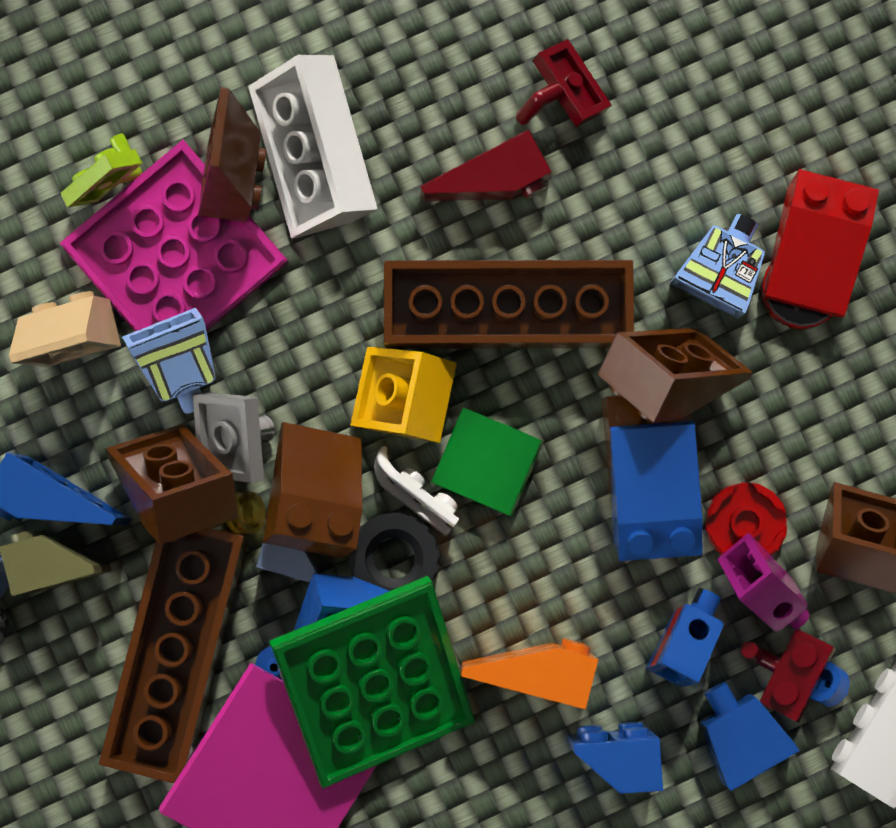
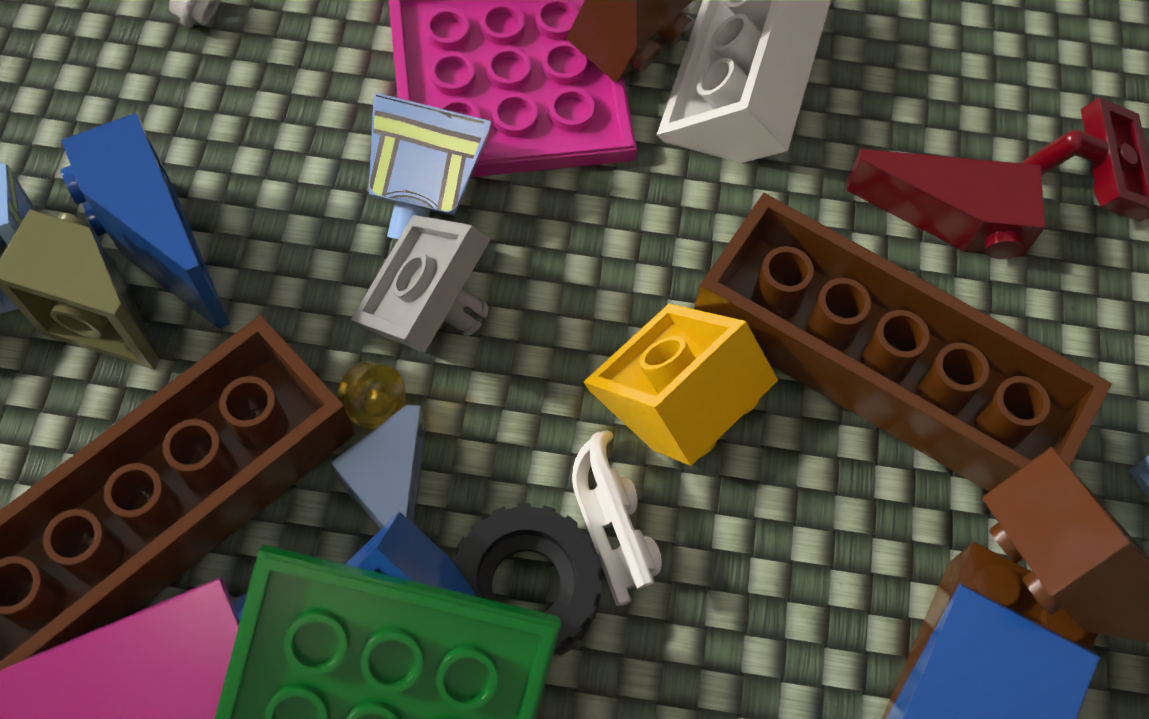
camera: 30 degrees right, 20 degrees down
tan slope [9,291,121,367] -> none
reddish brown slope [105,424,239,544] -> none
reddish brown slope [263,422,362,558] -> none
green slope [431,408,544,517] -> none

